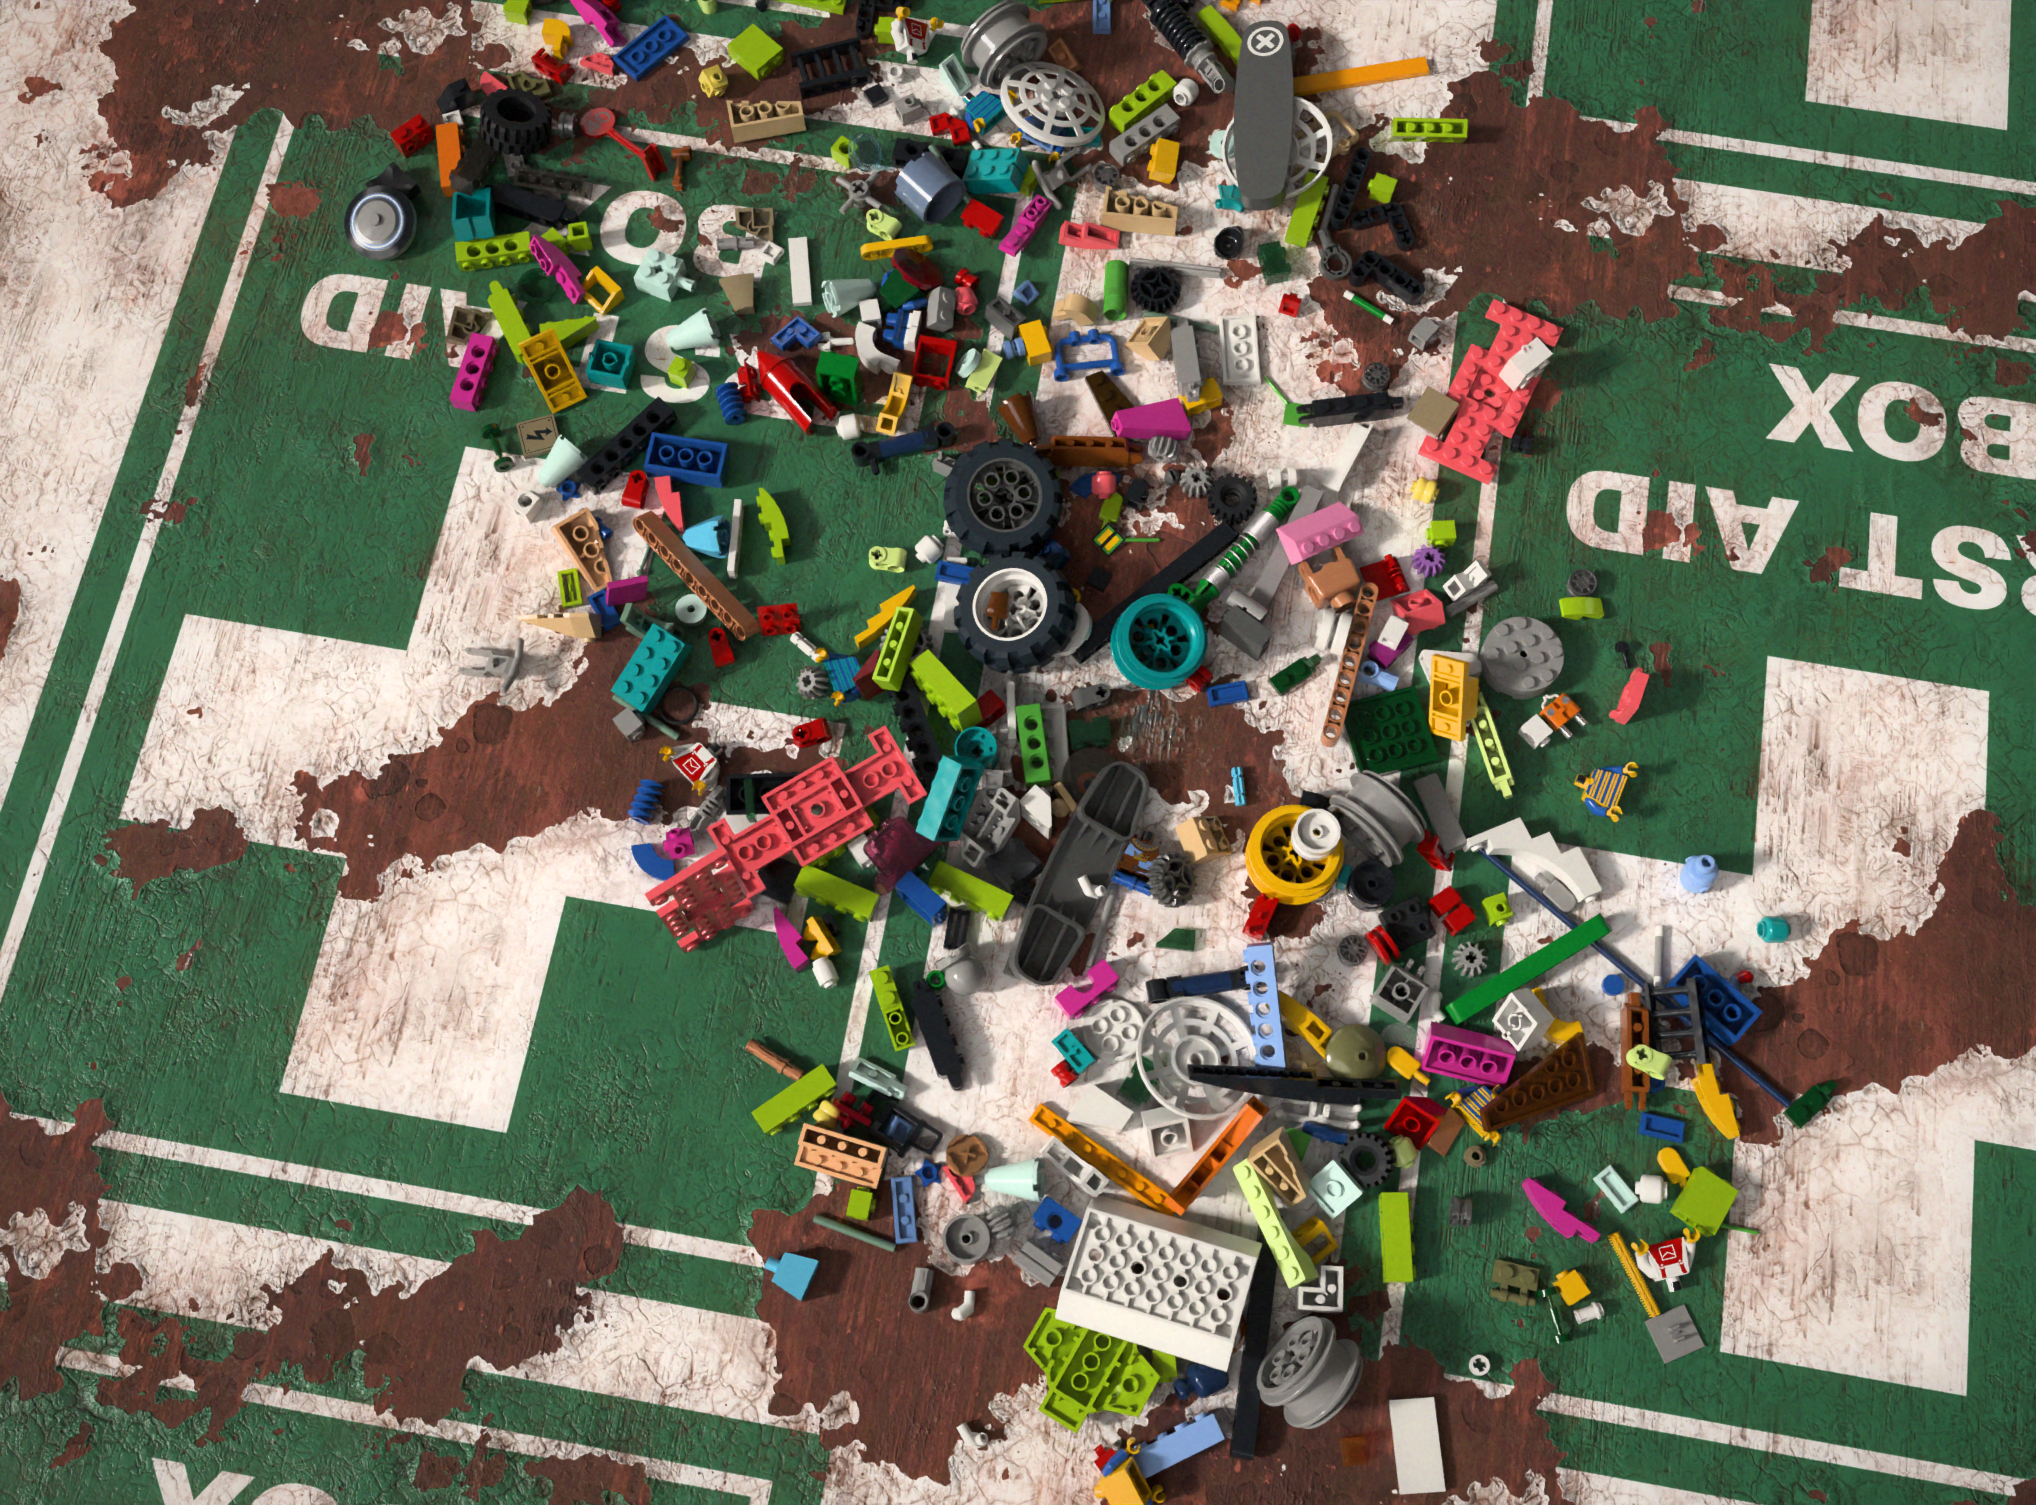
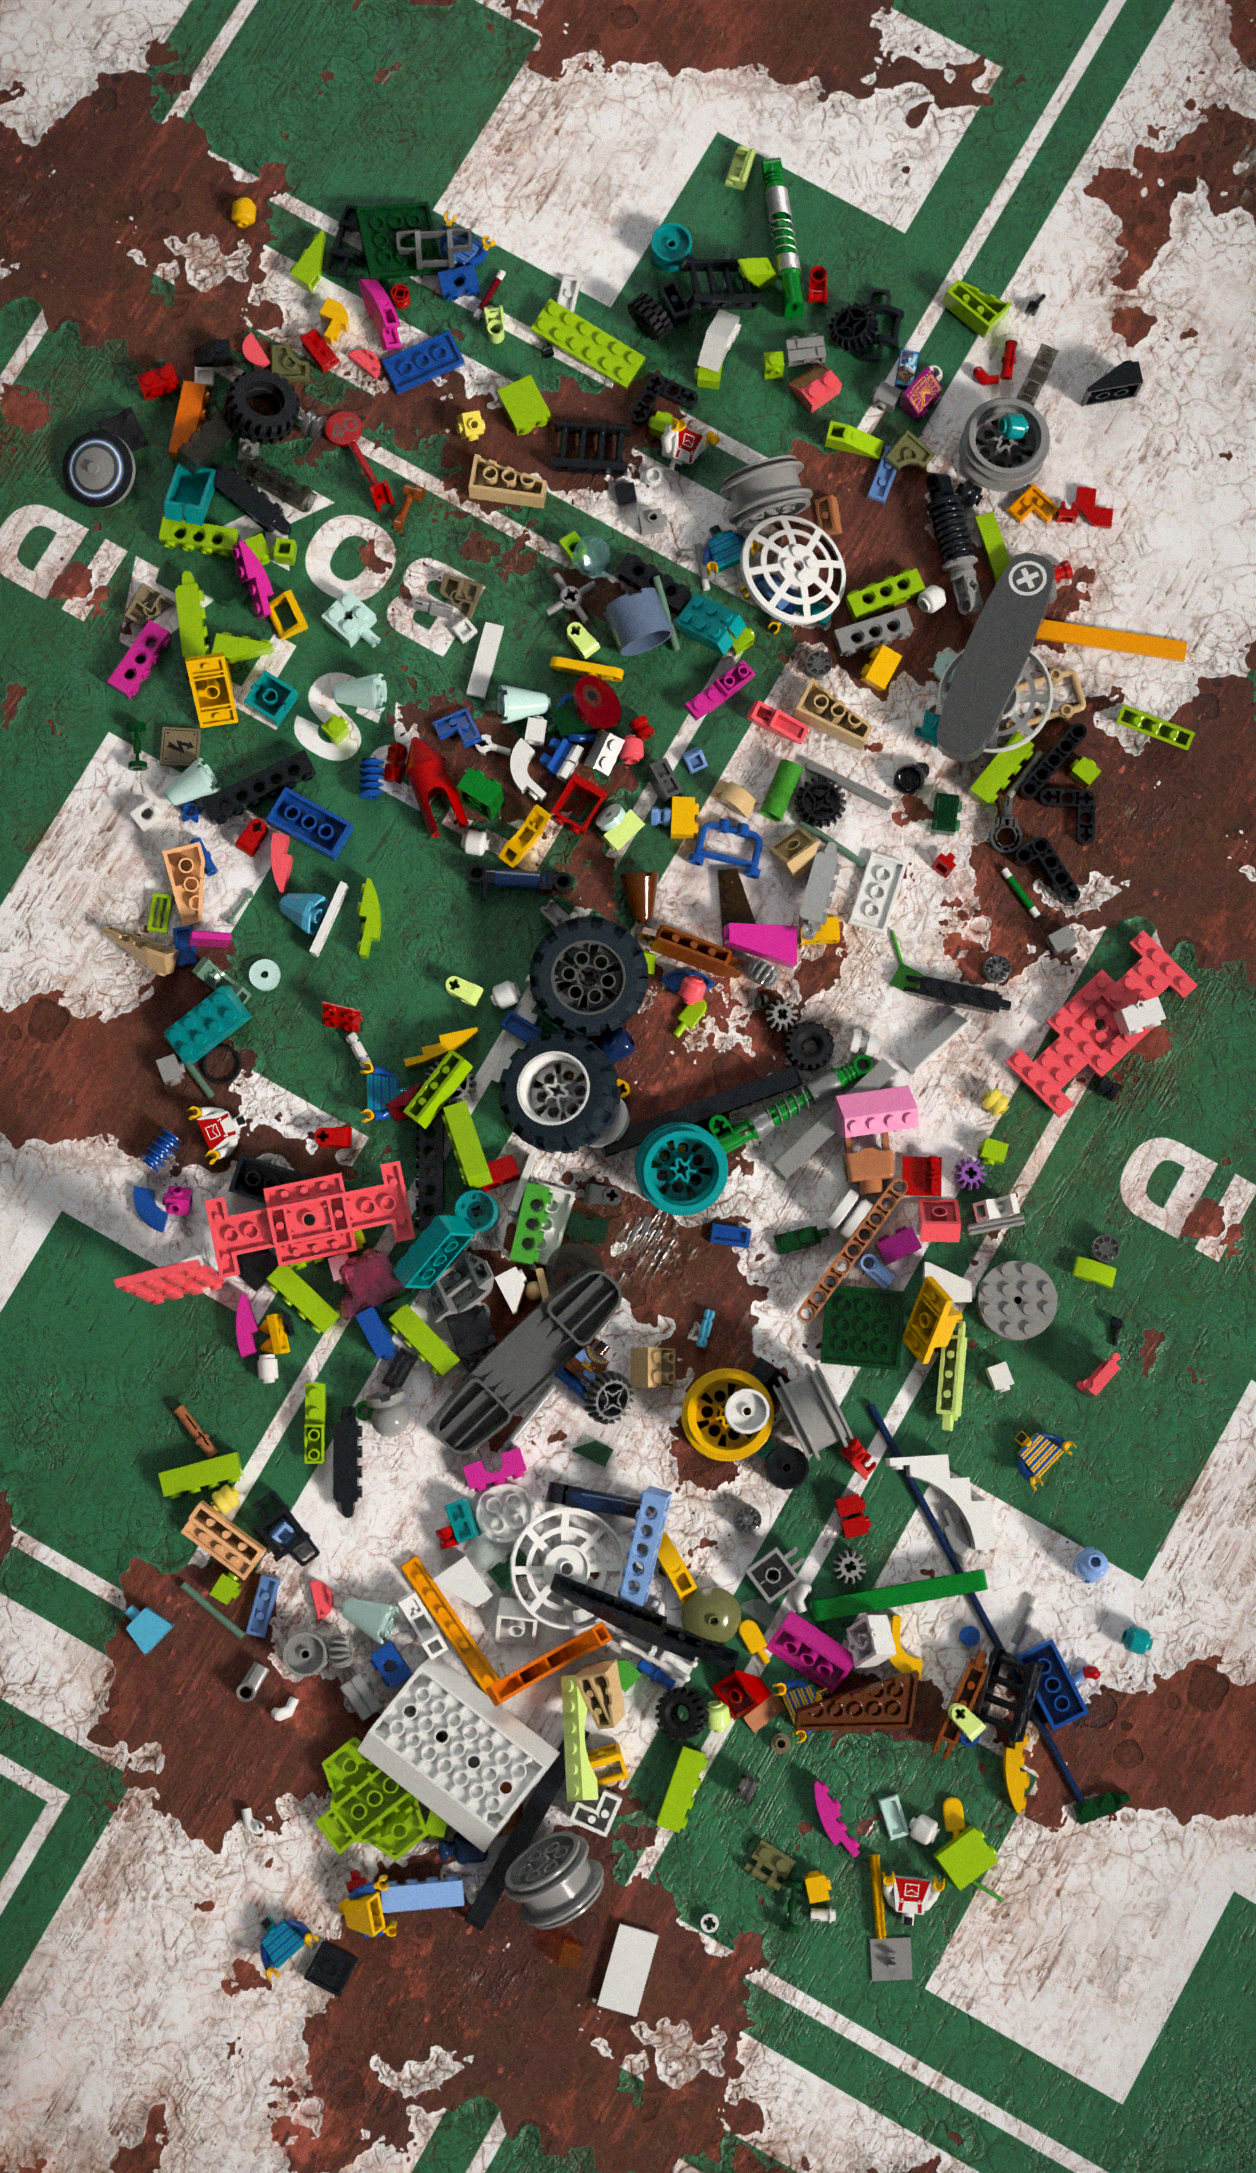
camera: 15 degrees right, 10 degrees up
light grey piece [458,637,524,693] -> none
nougat beam [632,511,760,641] -> none
light grey hinge [687,785,726,834] -> none
red piece [708,628,735,669] -> none
dark tan slope [719,273,755,314] -> none
clear green tile [744,778,757,823] -> none
light grey gear [796,666,830,700] -> none
dark red hips [833,1091,874,1130] -> none
light aqua hinge [848,1057,908,1100] -> none
blue plate [915,1159,942,1187] -> none
red tile [929,112,972,147] -> none
light aqua slope [939,54,972,96] -> none
medium nougat tile [946,1134,988,1177] -> none
red brick [960,198,1005,239] -> none
white brick [981,769,1004,790] -> none
reddish brown piece [986,592,1011,631] -> none
light grey piece [1032,145,1092,210] -> none
white arm [1077,874,1107,899] -> none
black tile [1086,566,1113,593] -> none
piece [1091,522,1160,557] -> none
black brick [1124,478,1149,512] -> none
red wheel [1186,665,1213,692] -> none
dark grey brick [1219,605,1273,661] -> none
light grey pin [1225,588,1269,624] -> none
red hinge [1242,893,1279,941] -> none
light aqua tile [1308,1158,1365,1220] -> none
red head [1365,925,1401,966] -> none
white brick [1377,615,1409,650] -> none
black brick [1378,896,1436,952] -> none
dark tan tile [1407,386,1461,438] -> none
light grey slope [1413,773,1467,852] -> none
lime brick [1480,892,1513,927] -> none
orange piece [1539,692,1588,739] -> none
blue tile [1638,1112,1686,1144] -> none

